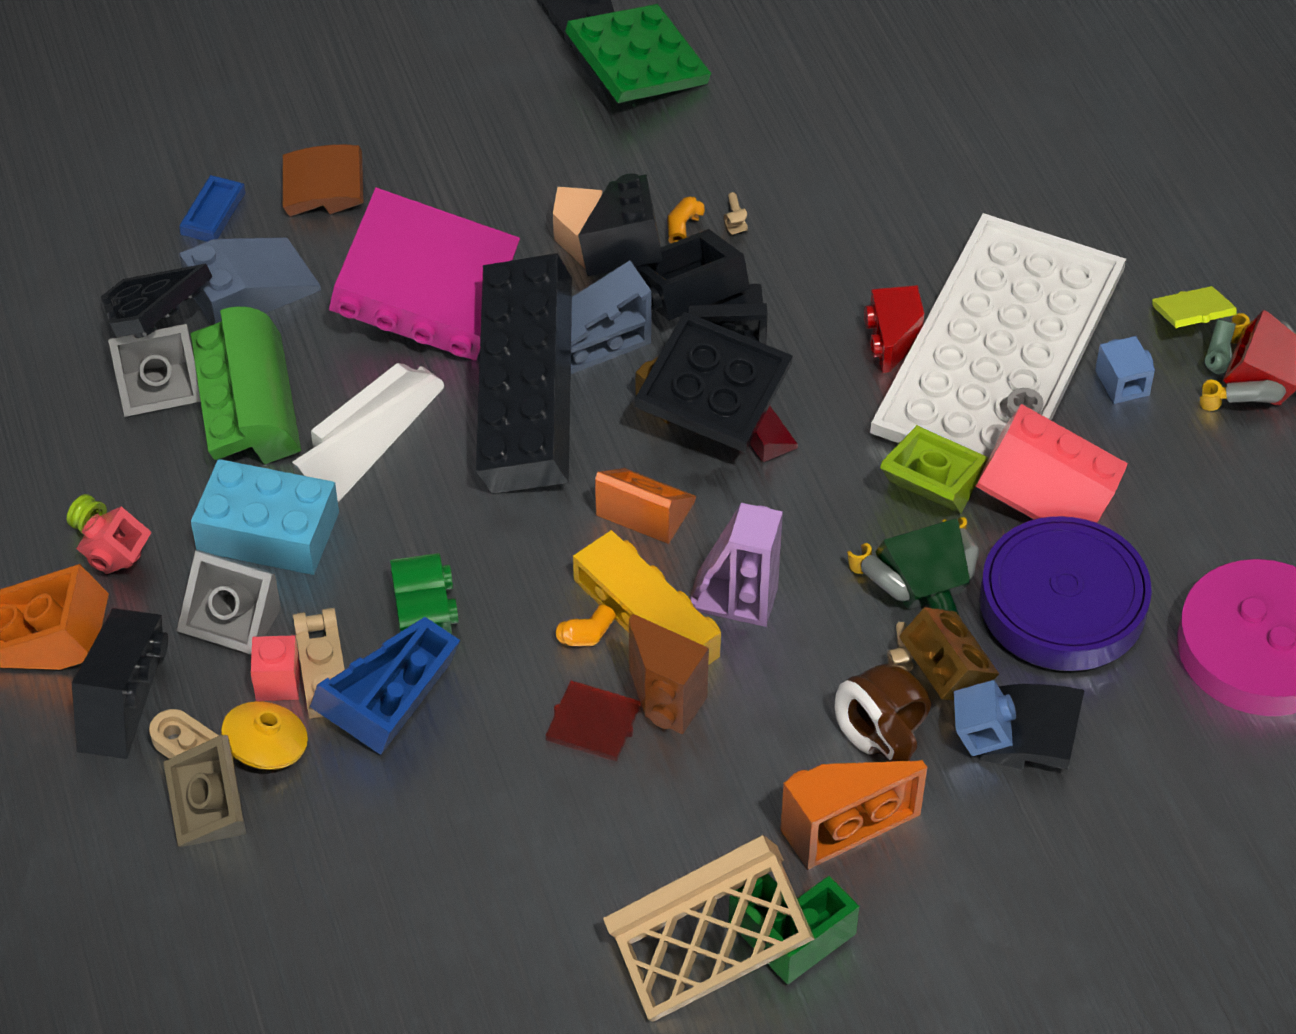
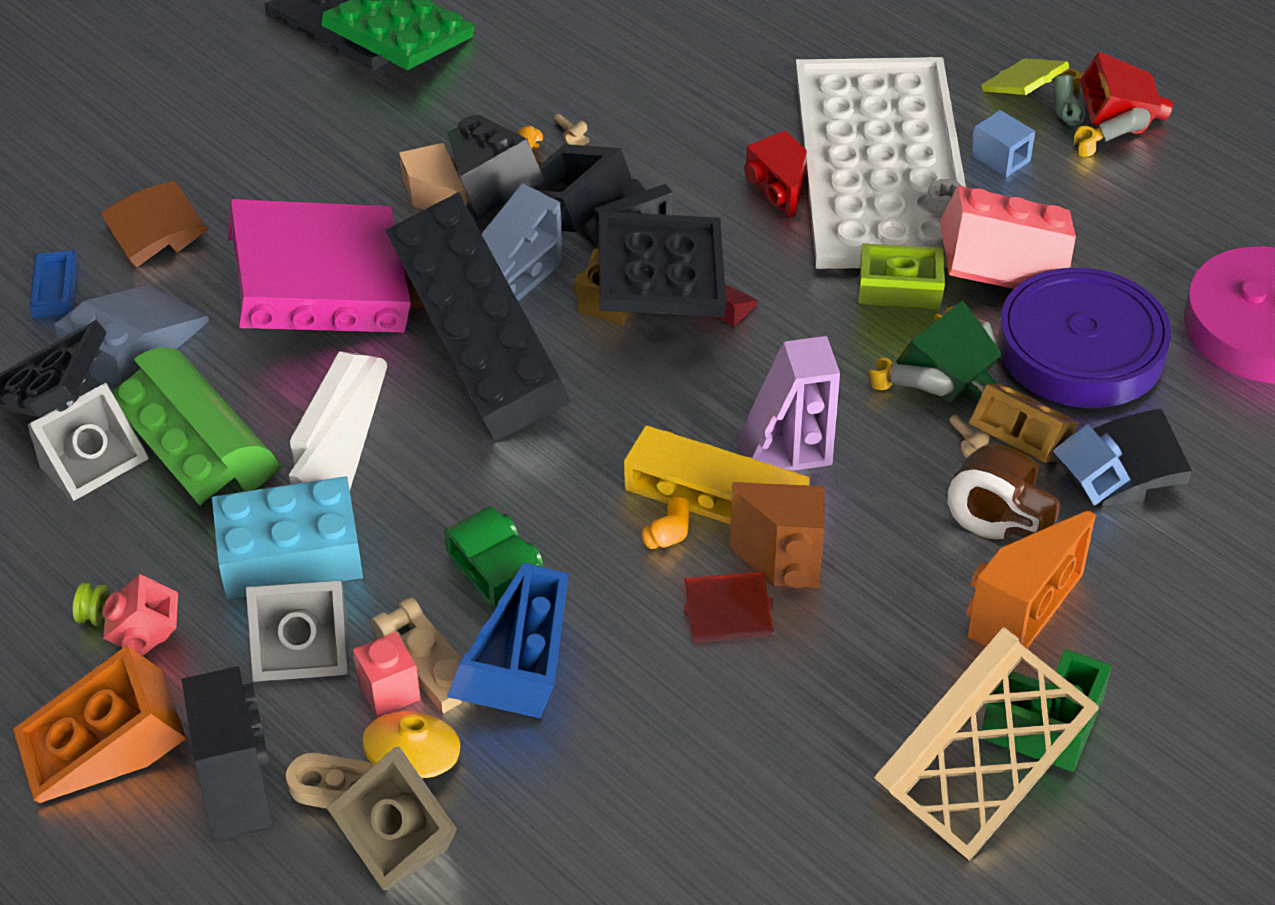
camera: 25 degrees left, 5 degrees down
orange slope [595,468,697,544] -> none

